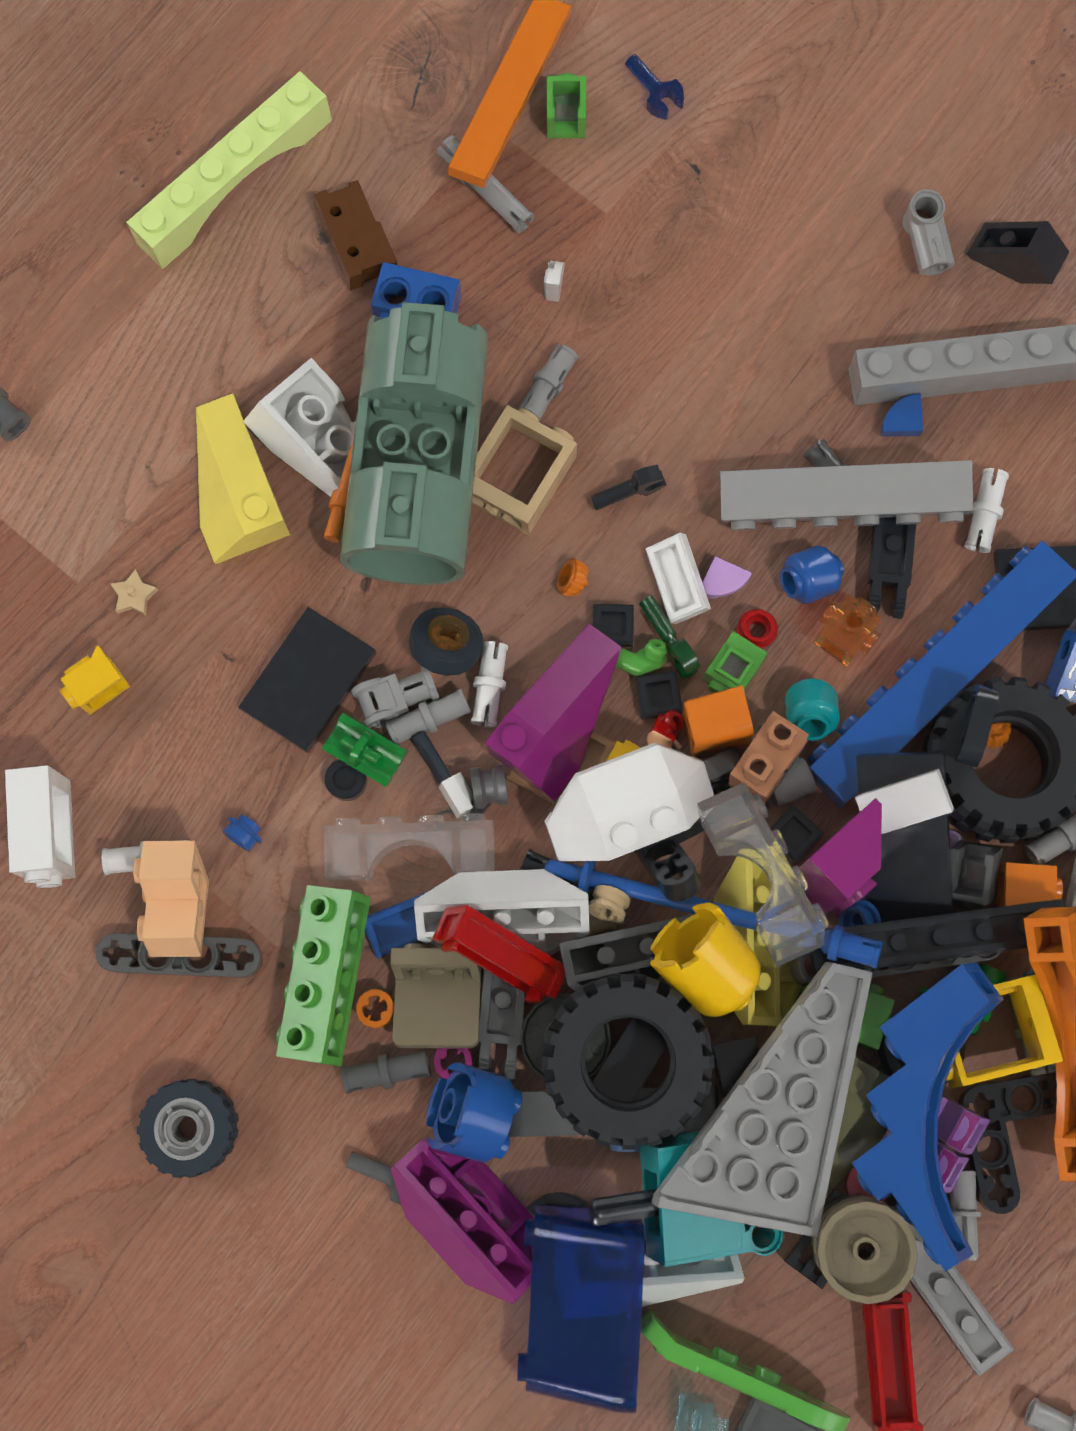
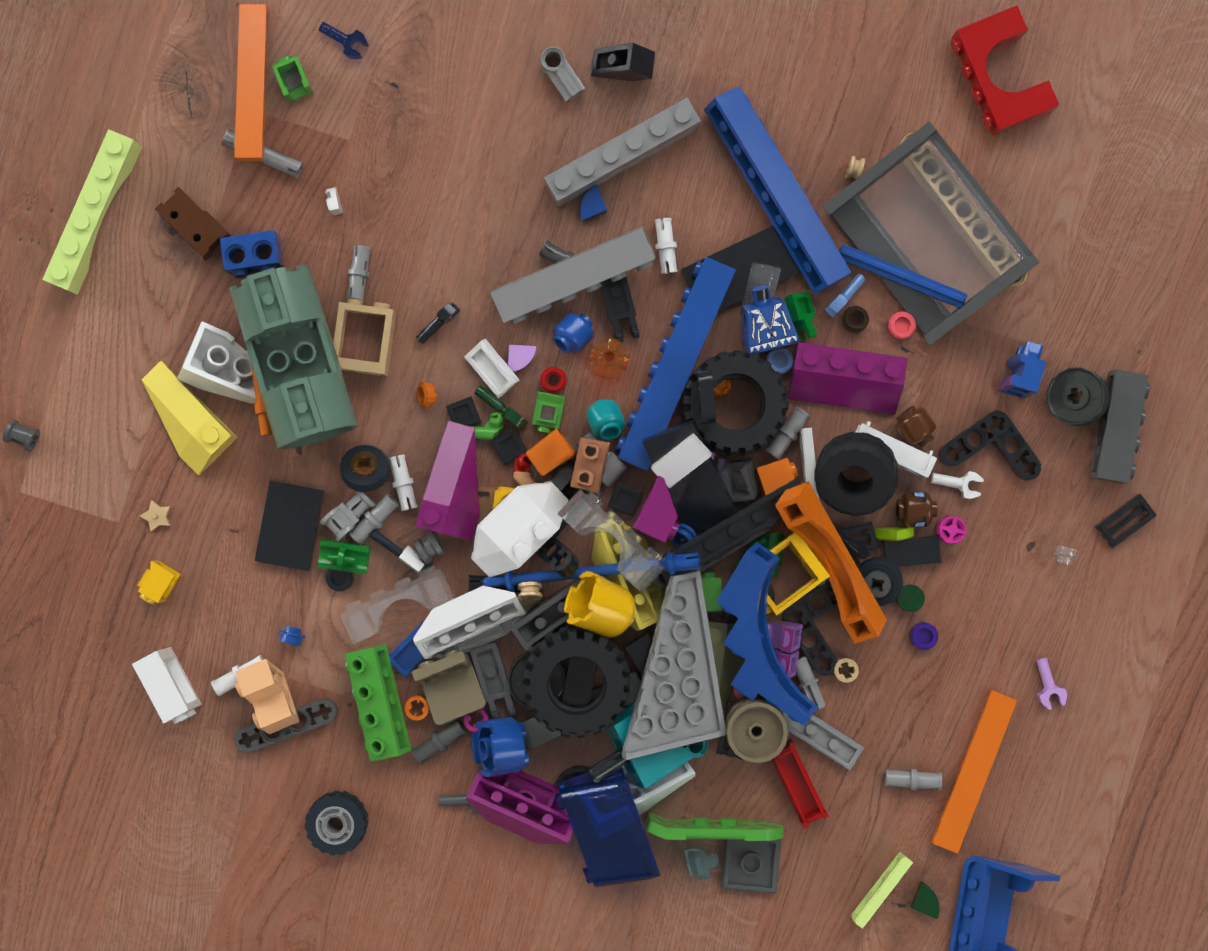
camera: 25 degrees left, 10 degrees up
red container [432,905,565,1003] -> none
none -> tan bush [833,657,859,683]

